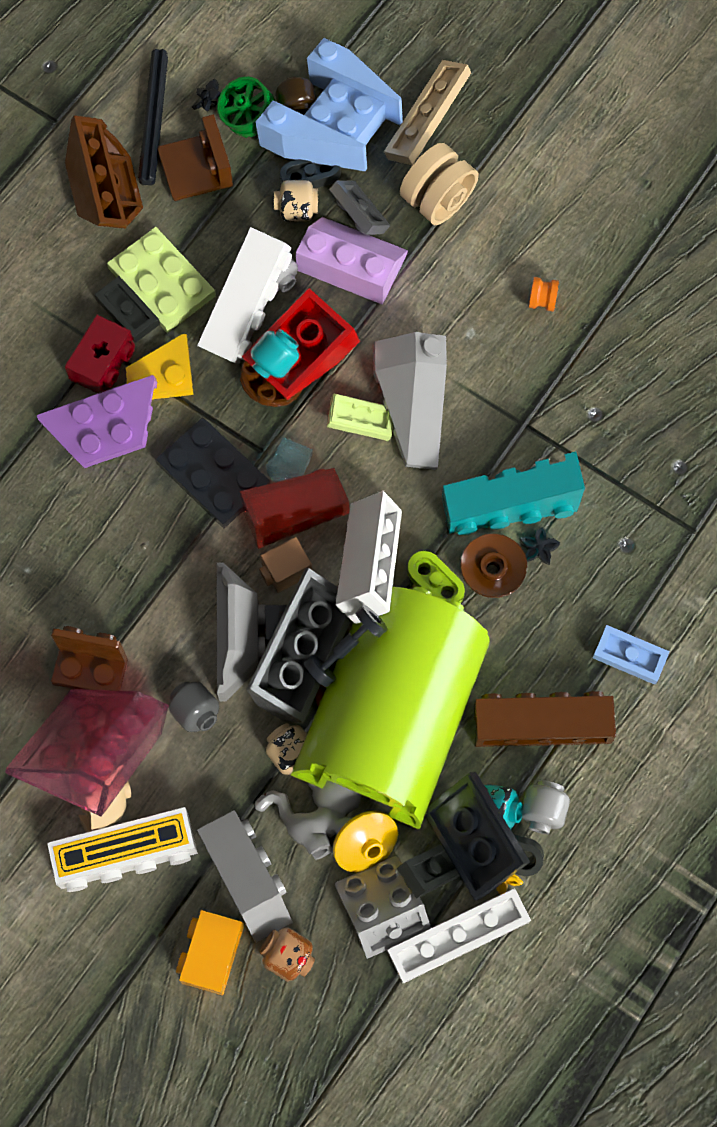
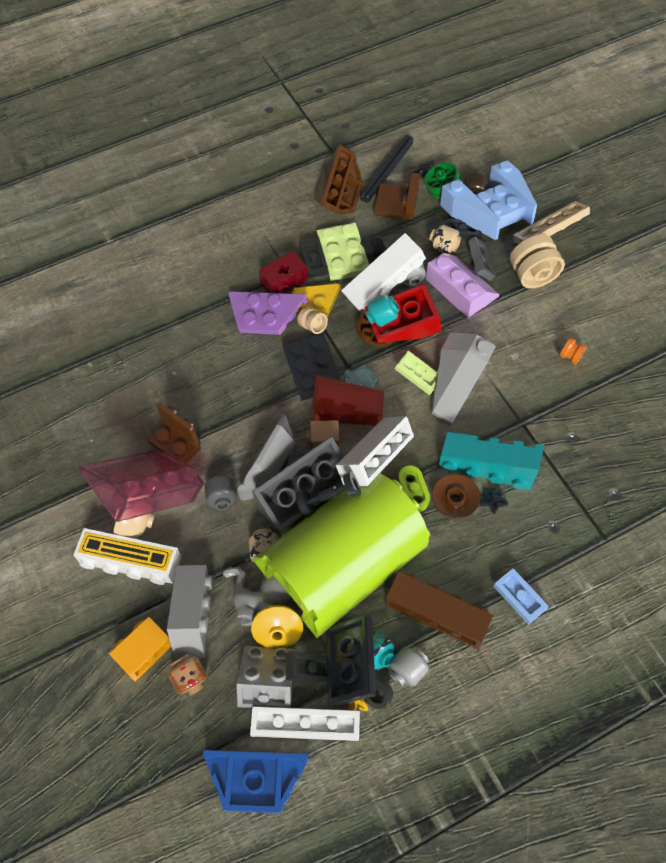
camera: 30 degrees right, 10 degrees down
none -> blue wing [203,750,309,814]
none -> tan wheel [298,307,328,334]
none -> black plate [360,237,387,257]

